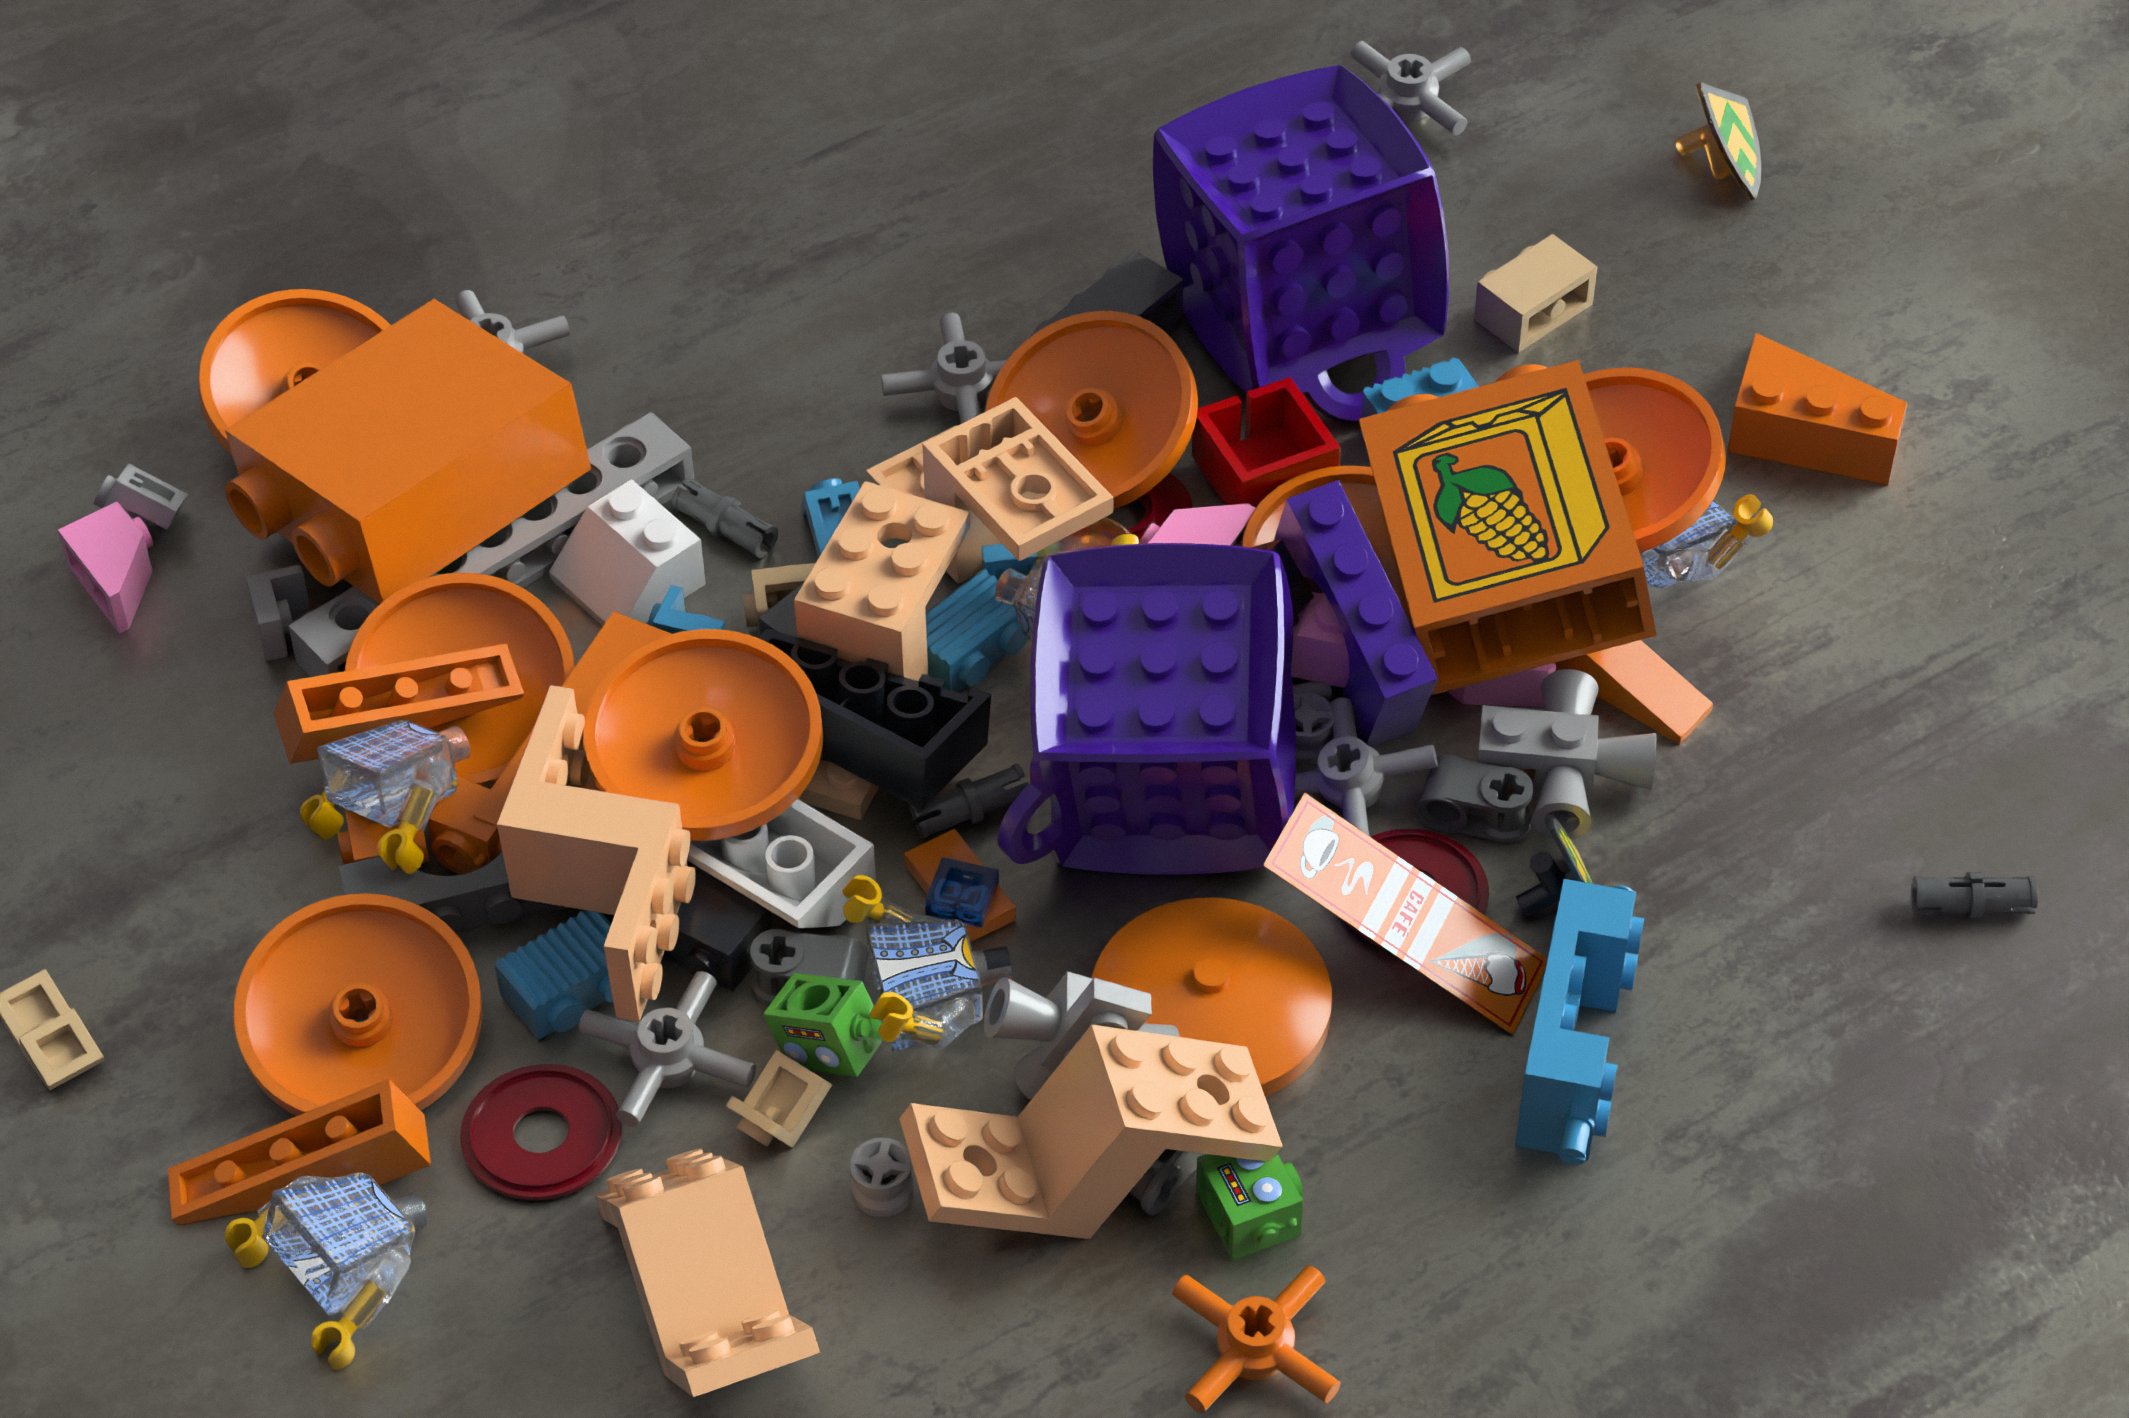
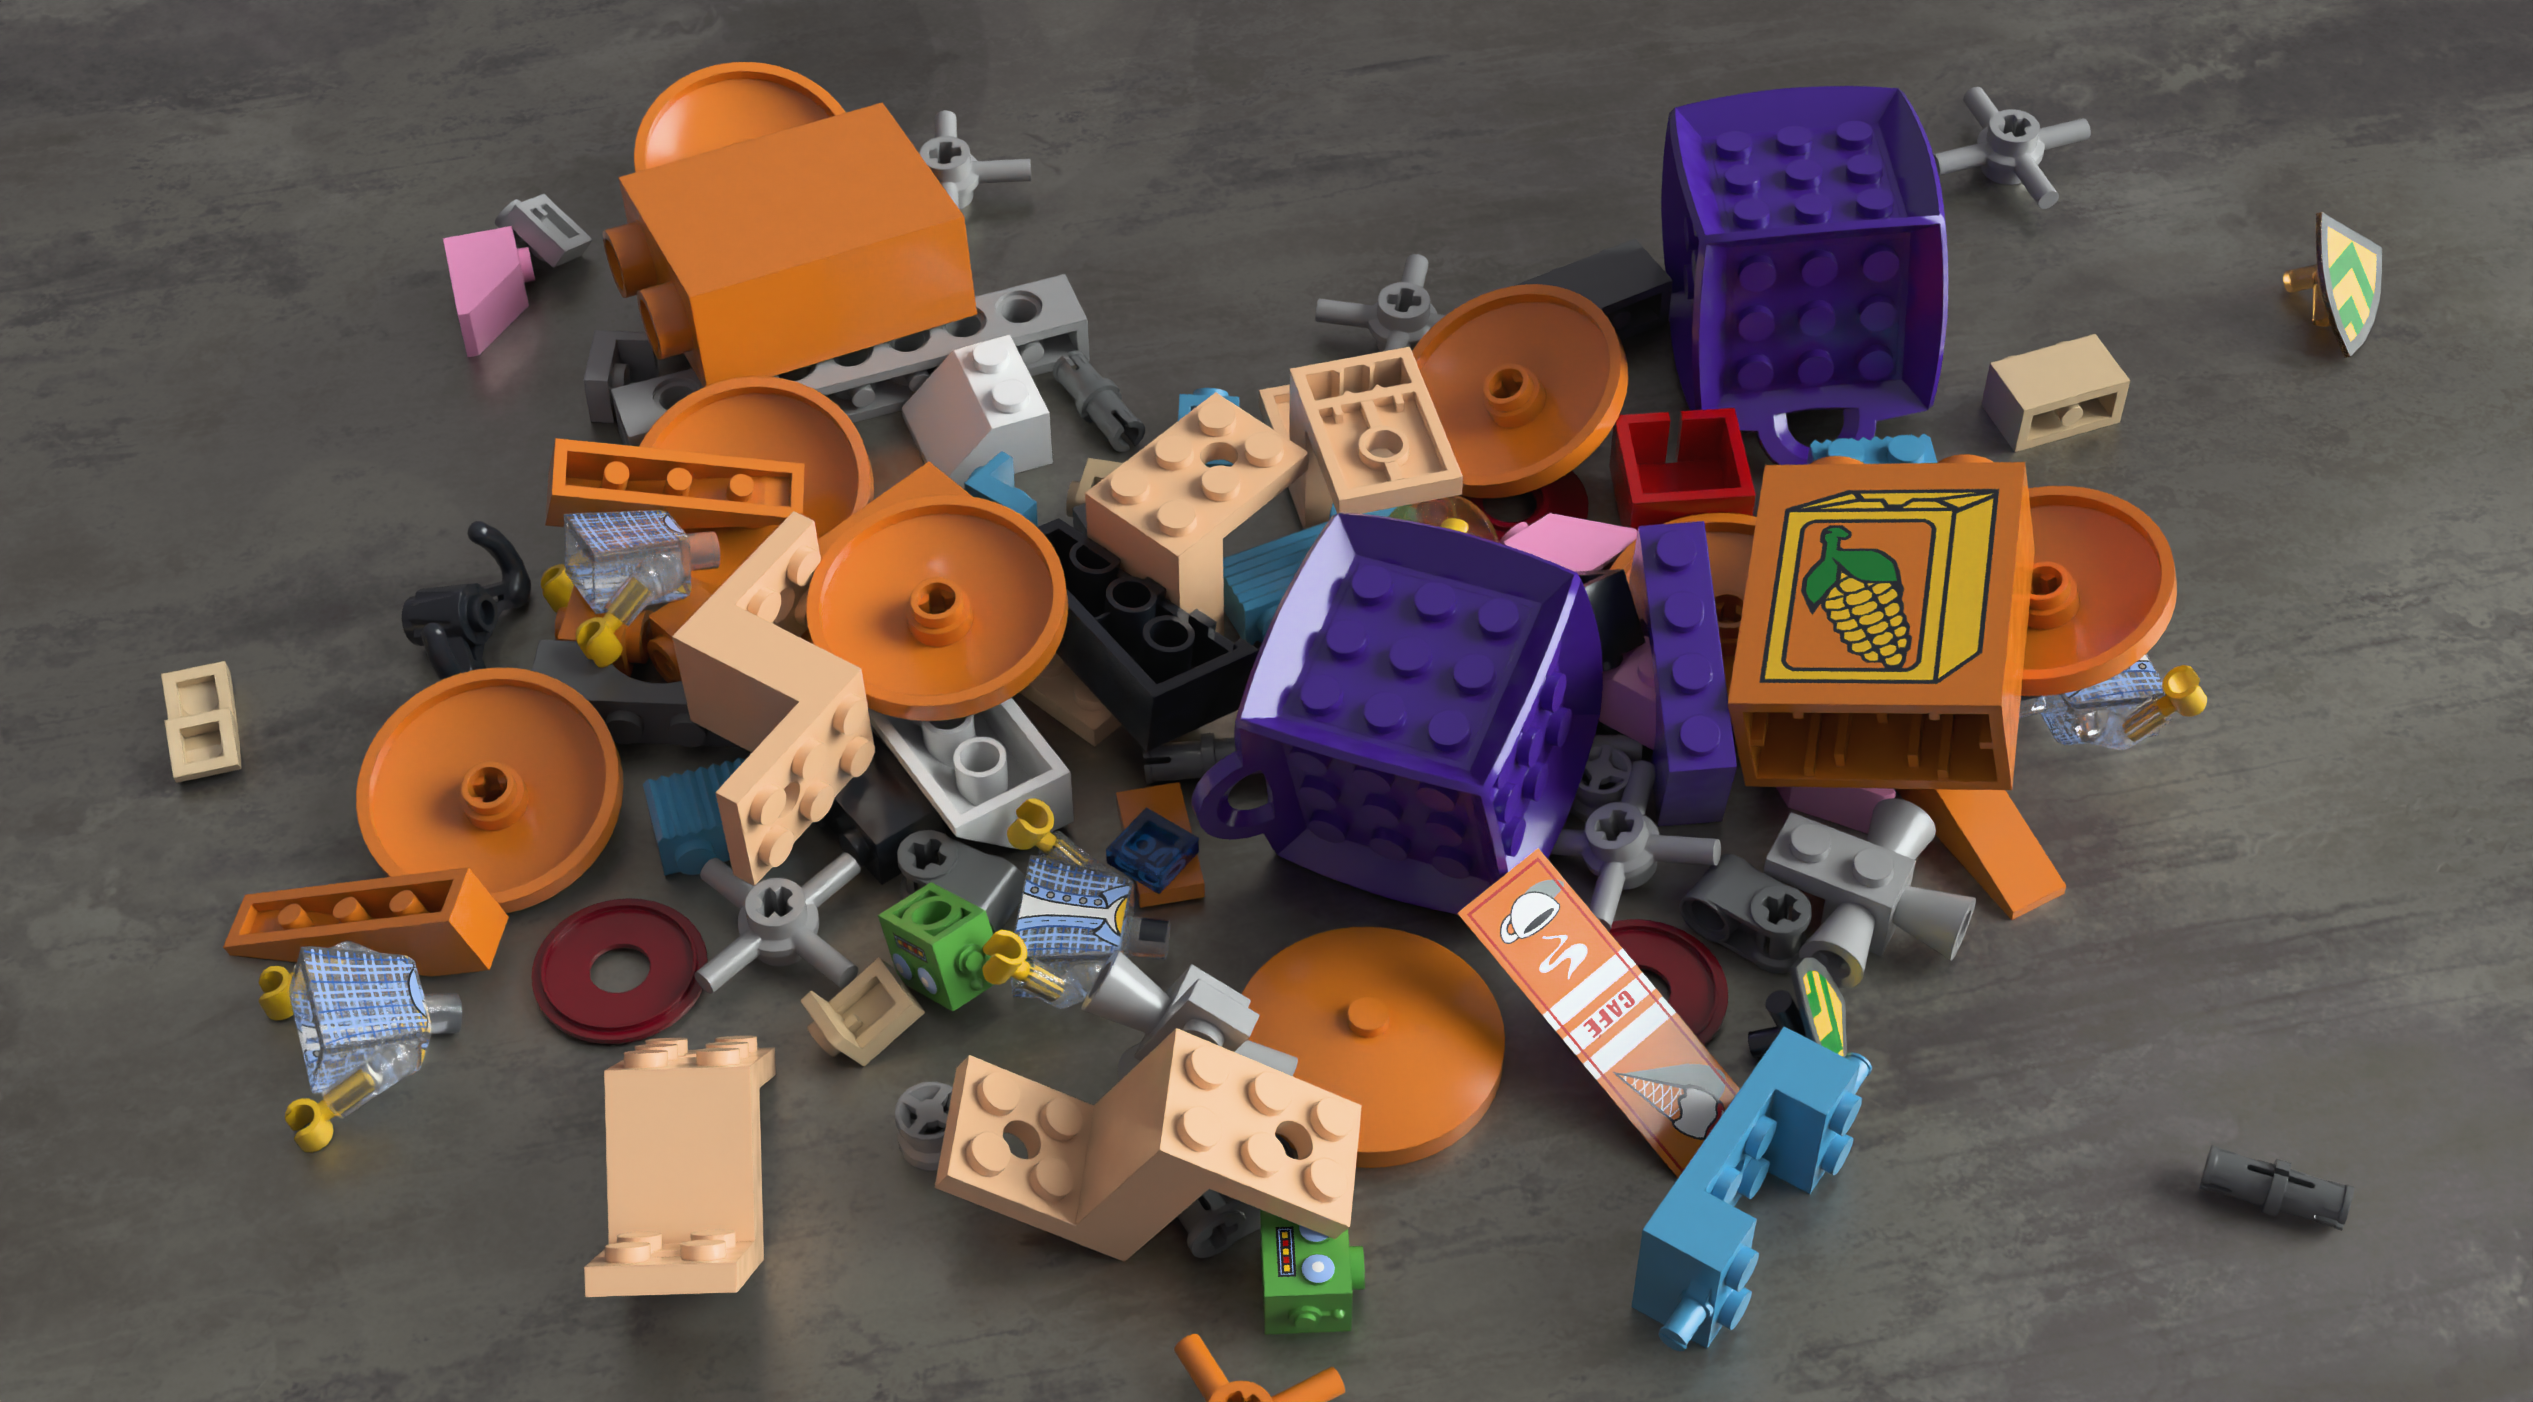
camera: 20 degrees right, 0 degrees up
orange wedge [1727,333,1908,485] -> none
none -> black piece [402,521,531,680]

